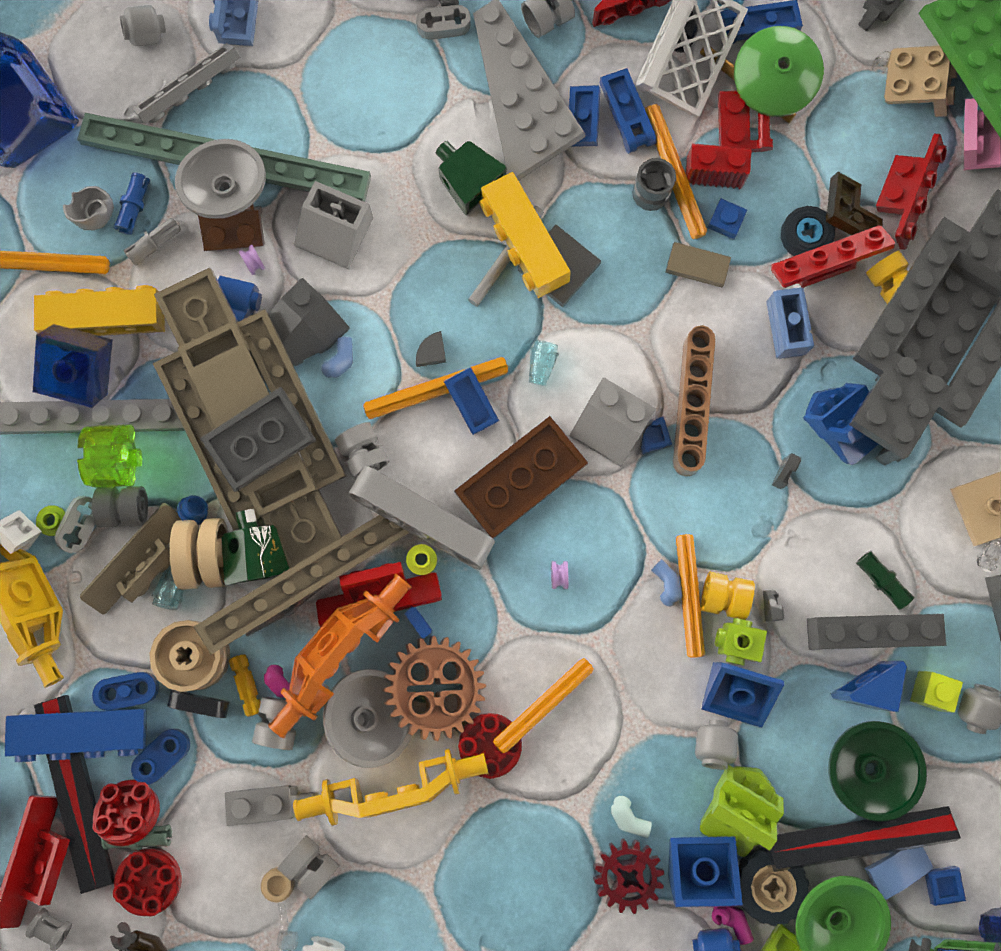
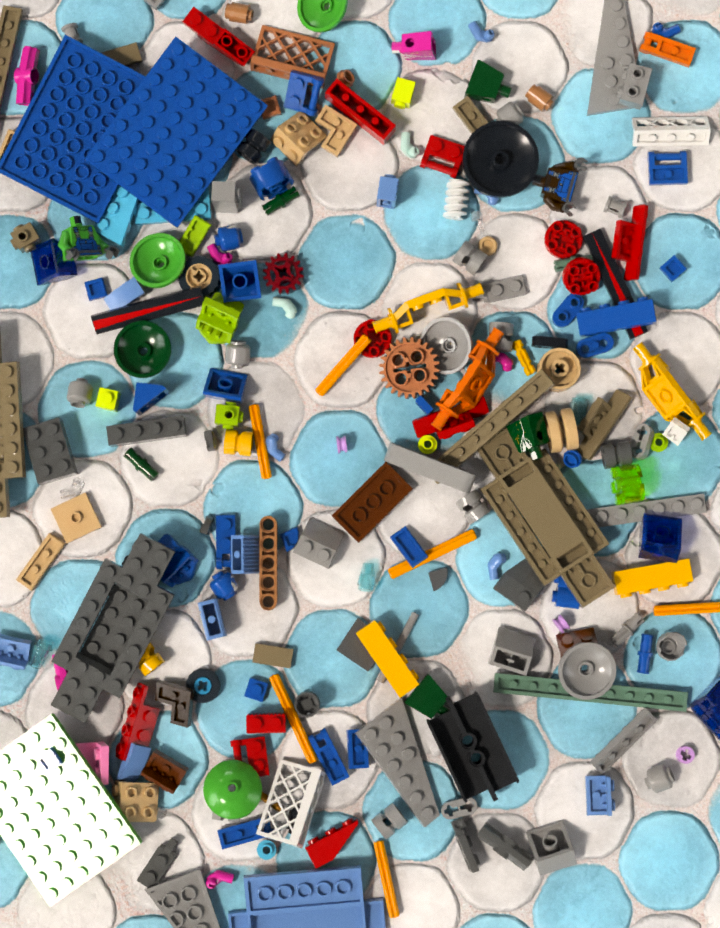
camera: 175 degrees right, 5 degrees up
dark grey tile [200,387,316,492] -> none
red bracket [771,225,895,288] -> none
none -> medium blue slope [117,743,151,782]
none -> reddish brown bracket [140,748,189,794]
none -> blue head [210,571,238,601]
none -> blue plate [216,515,236,569]
none -> medium blue brick [231,535,259,574]
none -> black piece [427,691,519,802]
none -> lavender bush [676,746,695,764]

